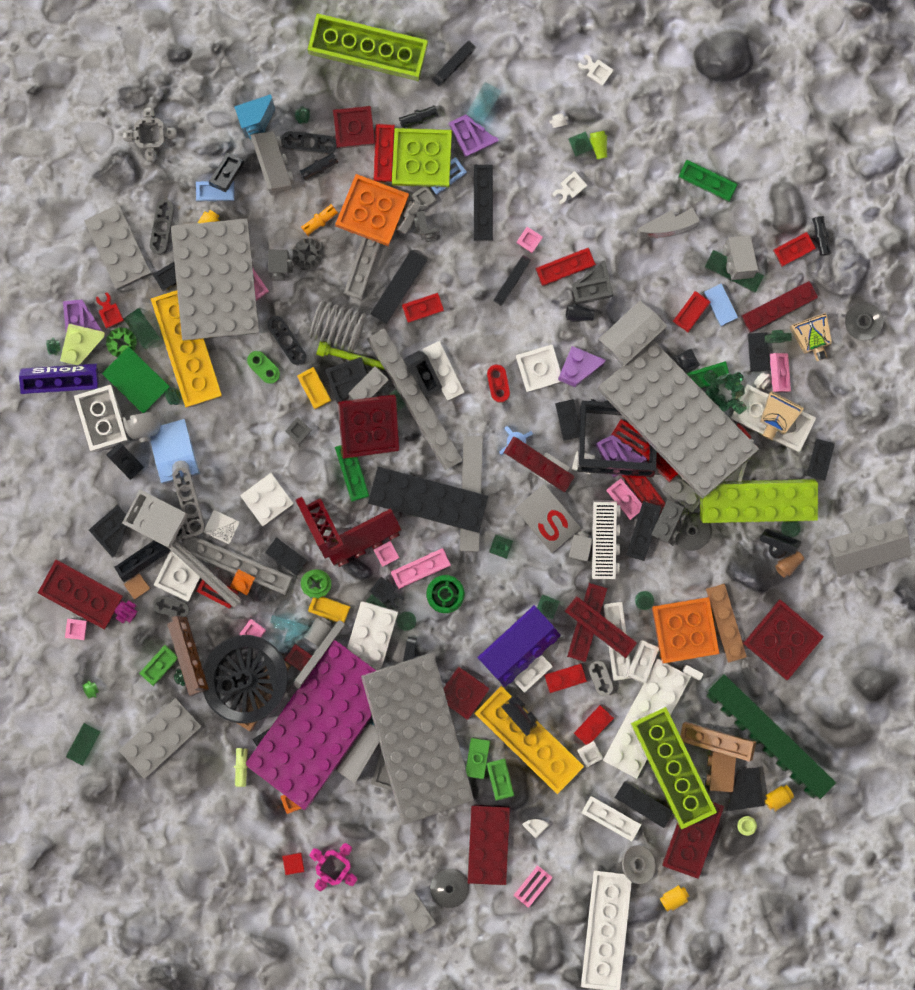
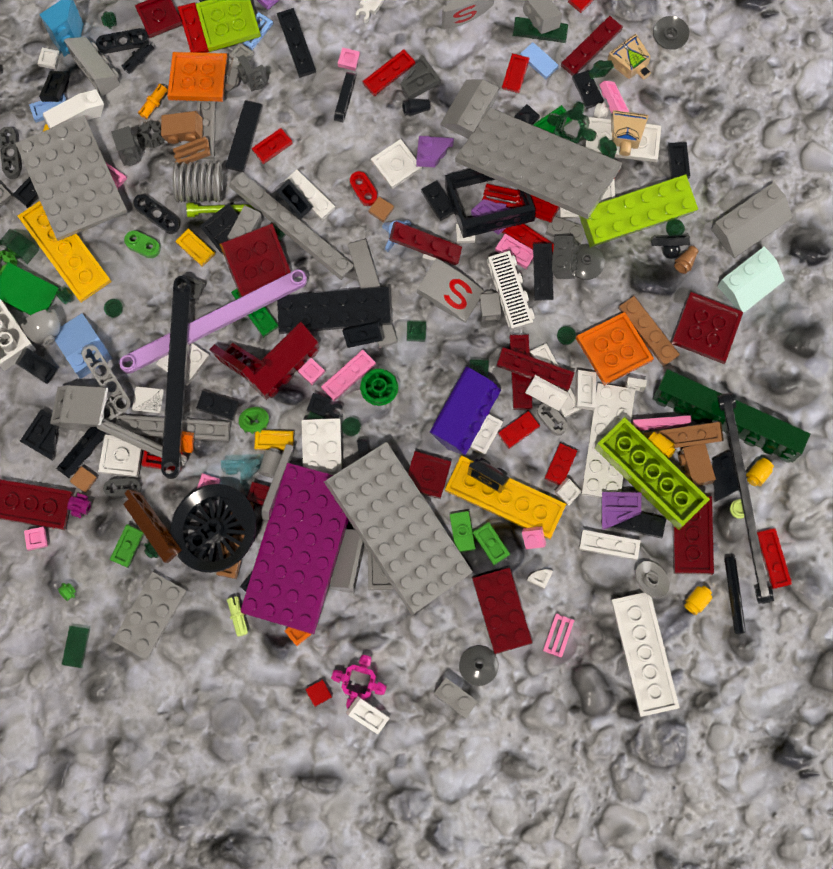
camera: 20 degrees left, 10 degrees down
none -> white tile [37,47,61,70]
none -> white slope [43,90,104,129]
none -> clear green plate [104,299,123,318]
none -> lavender piece [119,270,307,374]
none -> medium nougat brick [161,111,203,144]
none -> black piece [161,276,191,479]
none -> medium nougat tile [173,137,210,165]
none -> black plate [342,321,384,348]
none -> white plate [346,696,390,734]
none -> medium nougat tile [368,197,394,223]
none -> bright pink plate [522,526,546,549]
none -> white plate [525,375,569,411]
none -> clear green plate [597,136,617,159]
none -> medium lavender wing [602,492,641,530]
none -> bright pink tile [631,416,691,431]
none -> yellow brick [648,432,676,459]
none -> black piece [717,393,774,604]
none -> light aqua slope [718,246,785,313]
none -> black axle [724,556,746,634]
none -> red tile [757,528,792,590]

